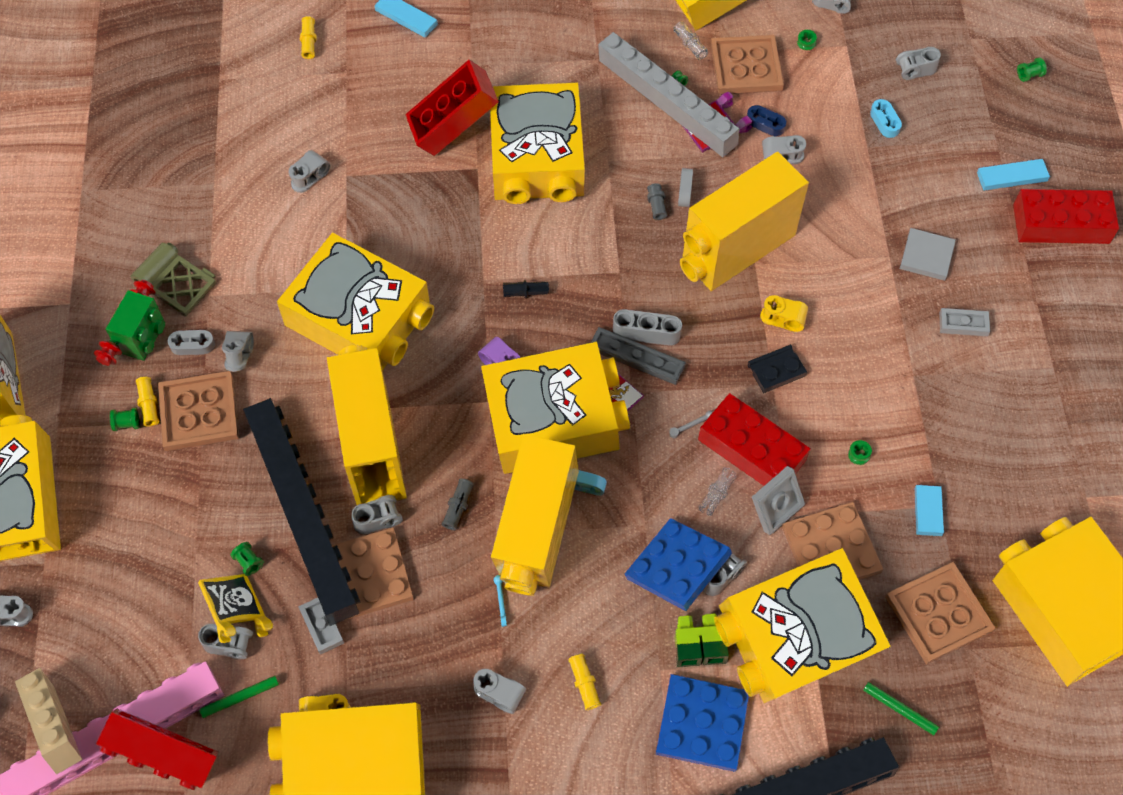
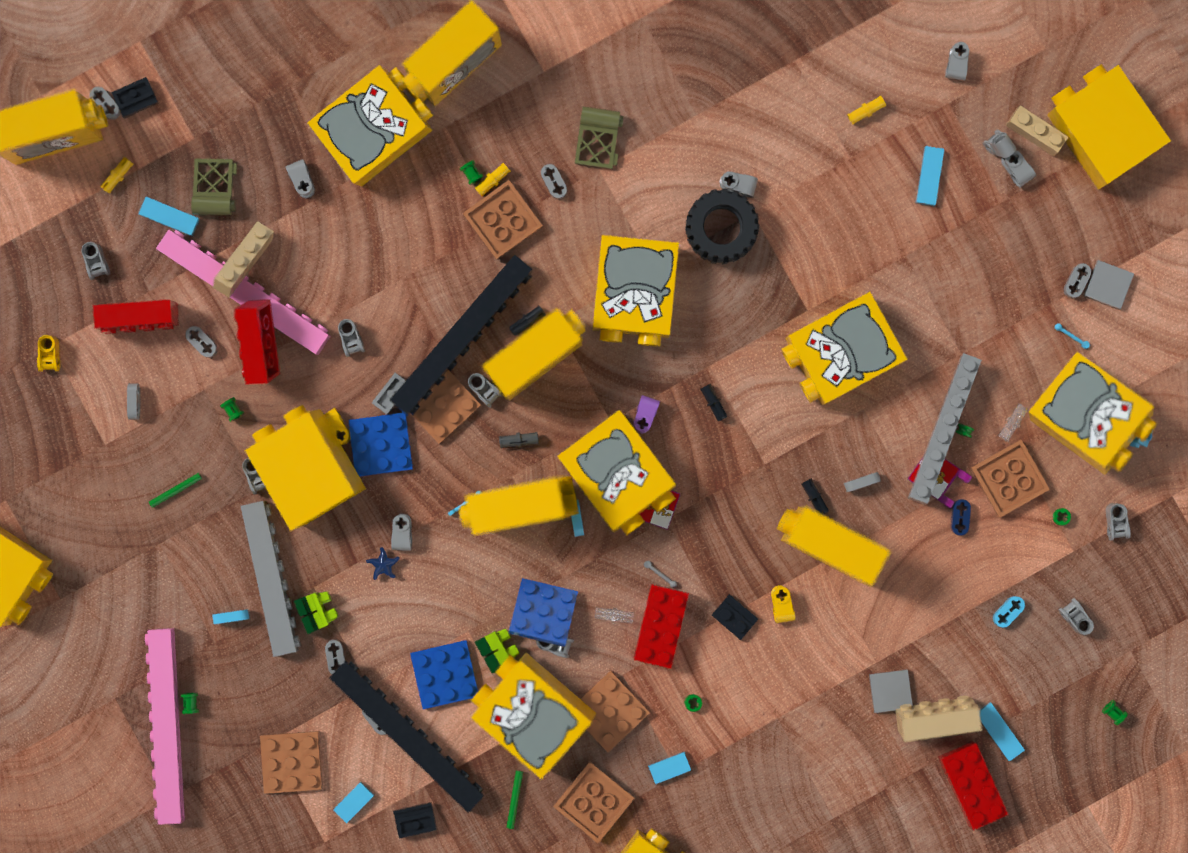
camera: 65 degrees right, 25 degrees up
green brick [94,280,165,366] -> none
flag [198,574,273,643] -> none
green bar [199,675,279,718] -> none
light grey piece [222,331,254,372] -> none
green bush [230,542,264,576] -> none
red brick [405,59,499,156] -> none
yellow pin [568,654,602,710] -> none
dark grey tile [590,327,686,385] -> none
light grey beam [613,309,682,345] -> none
dark grey pin [647,183,667,220] -> none
light grey tile [752,466,805,535] -> none
light grey piece [762,135,806,165] -> none
light grey plate [939,308,990,337] -> none
none -> blue plate [348,413,413,477]
none -> dark blue animal [366,547,400,580]
none -> black axle [509,305,546,336]
none -> black tyre [685,189,759,264]
none -> black axle [801,478,829,515]
none -> tan brick [895,696,982,742]

